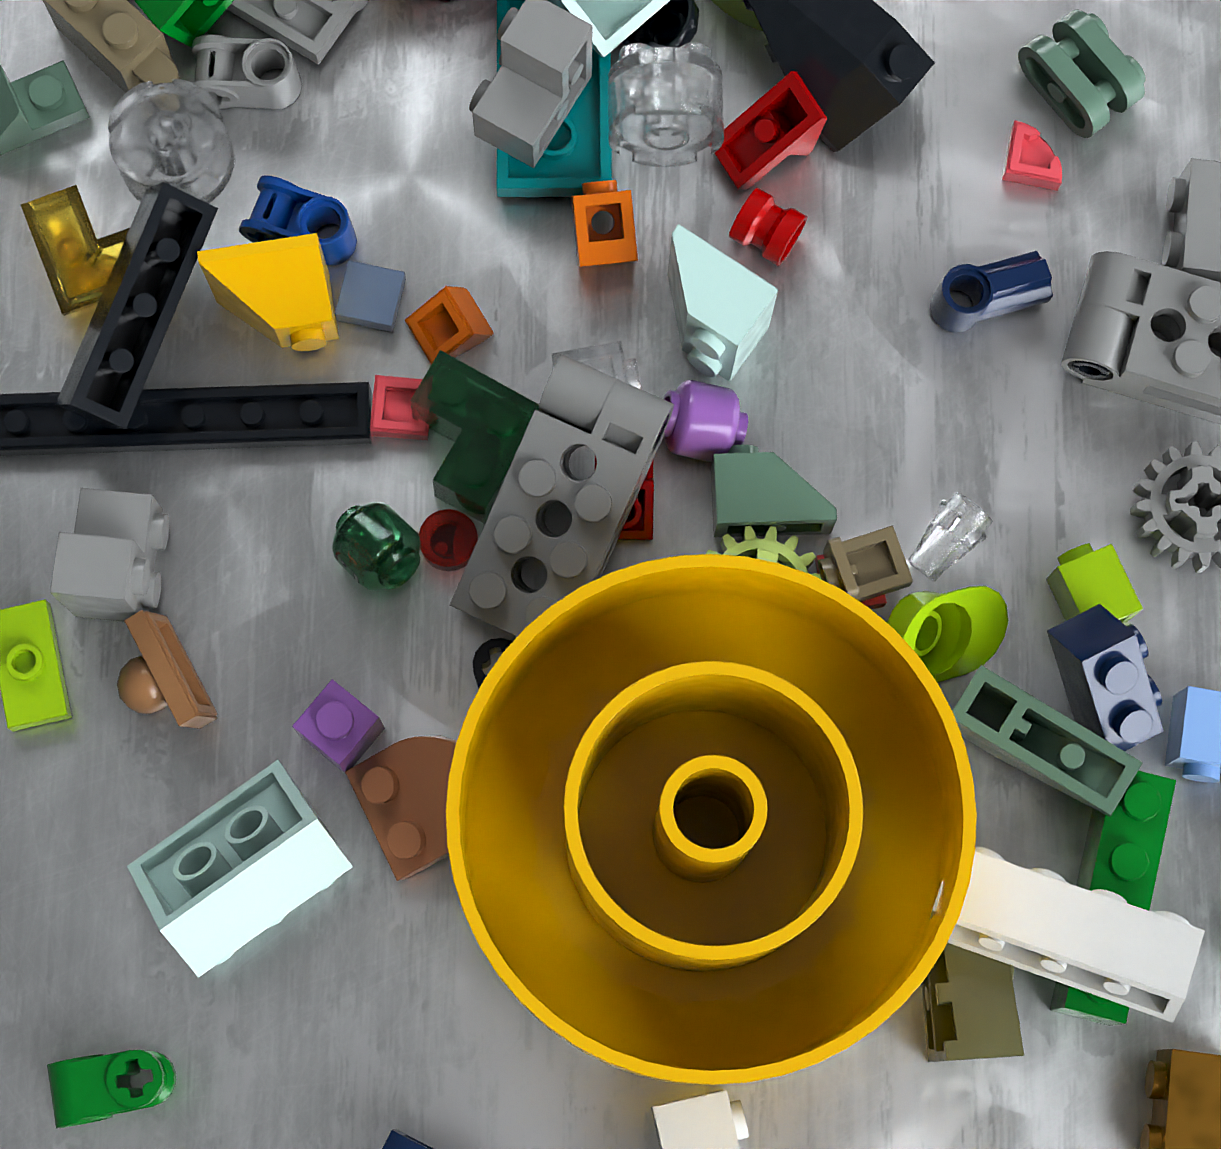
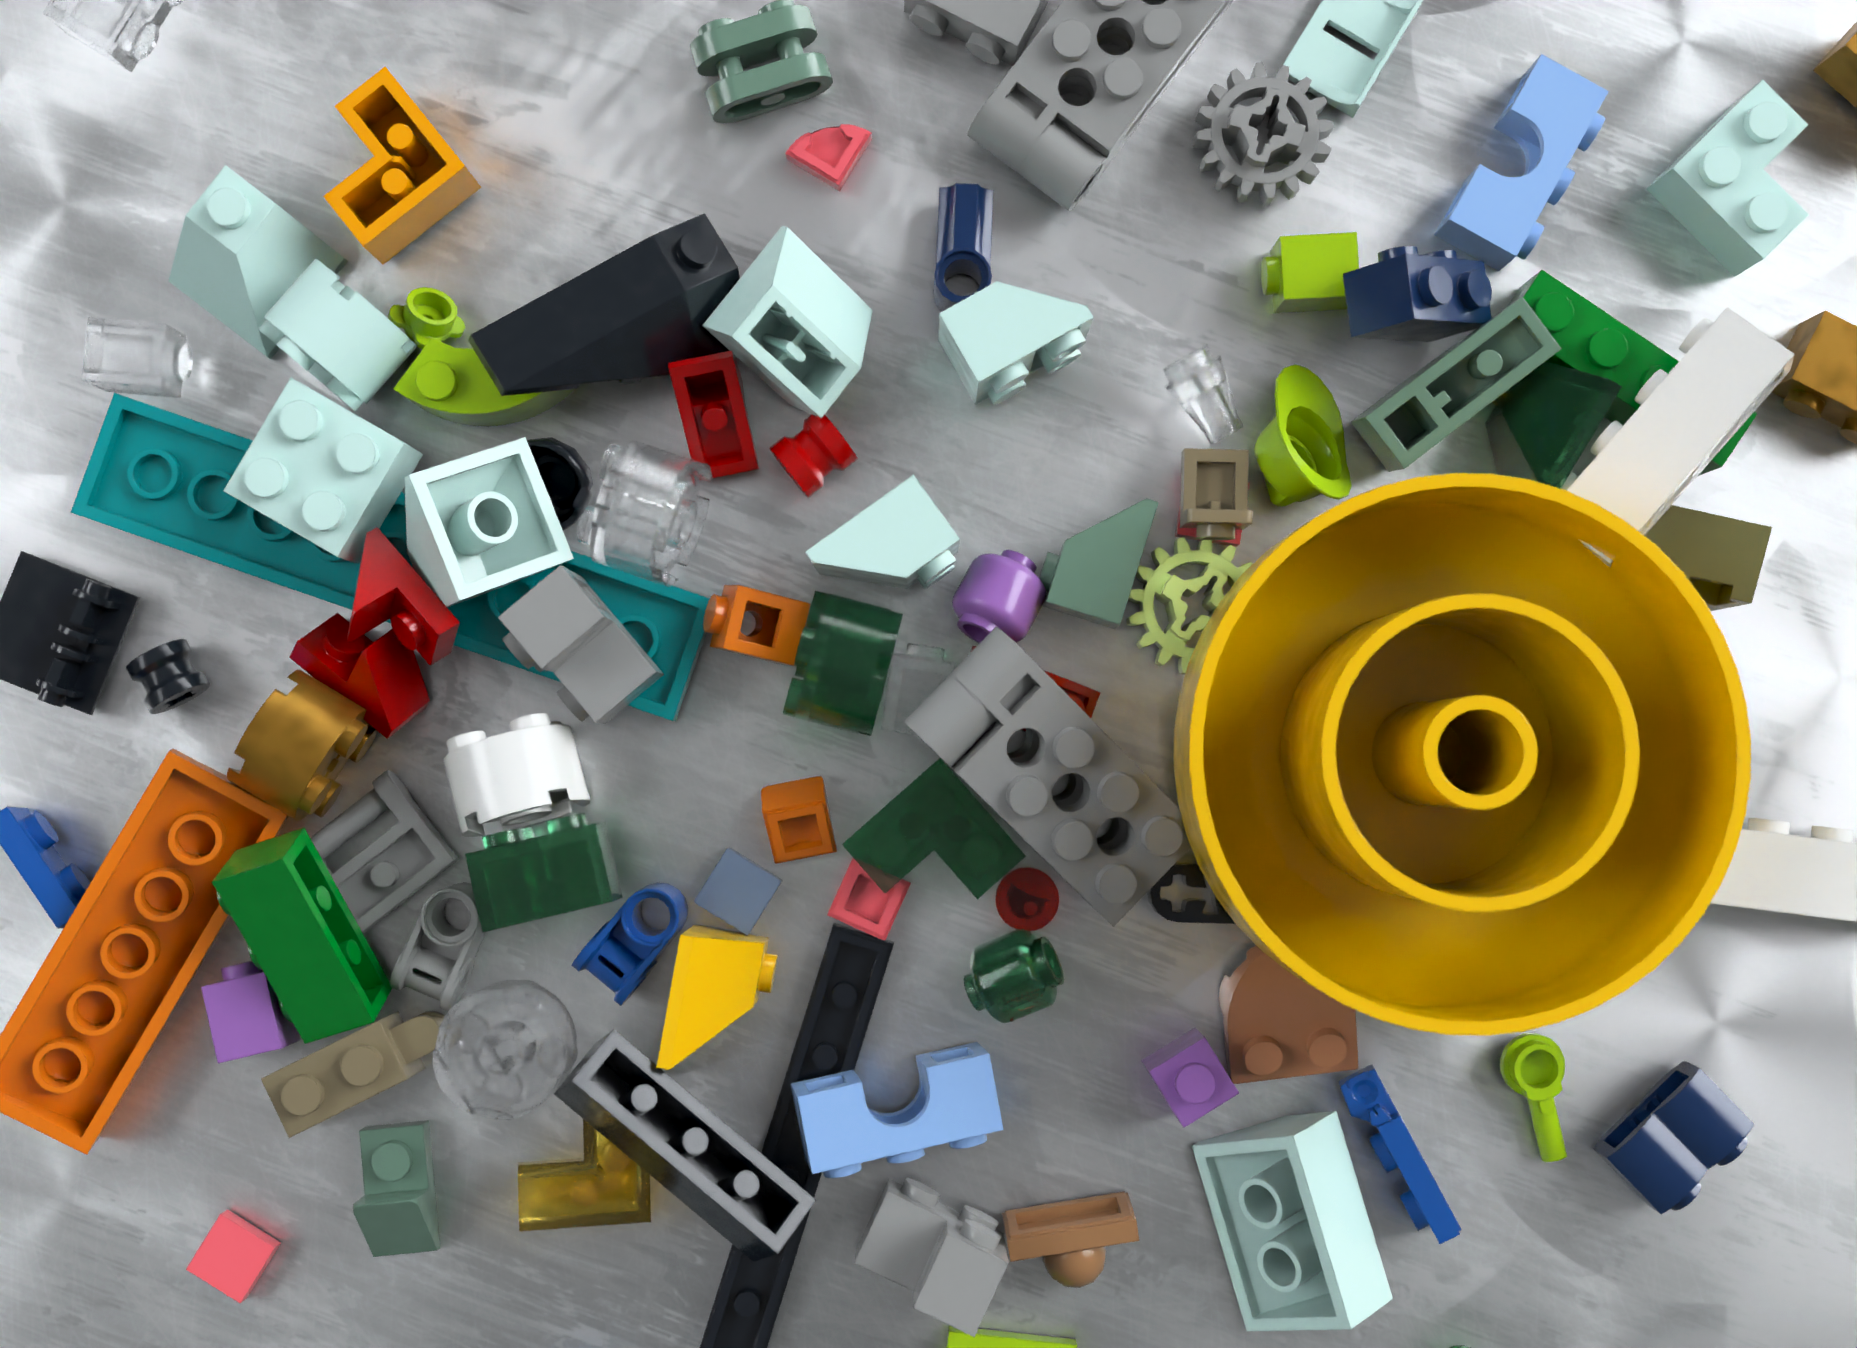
camera: 70 degrees left, 10 degrees up
none -> white brick [443,713,590,837]
none -> clear green brick [465,812,623,933]
none -> light aqua slope [702,226,873,418]
none -> clear green brick [783,590,903,736]
none -> light blue arch [791,1042,1004,1178]
none -> light aqua slope [938,281,1094,405]
none -> blue hinge [1338,1065,1462,1244]
none -> clear green slope [1485,361,1622,489]
none -> lime plate [1500,1033,1567,1162]

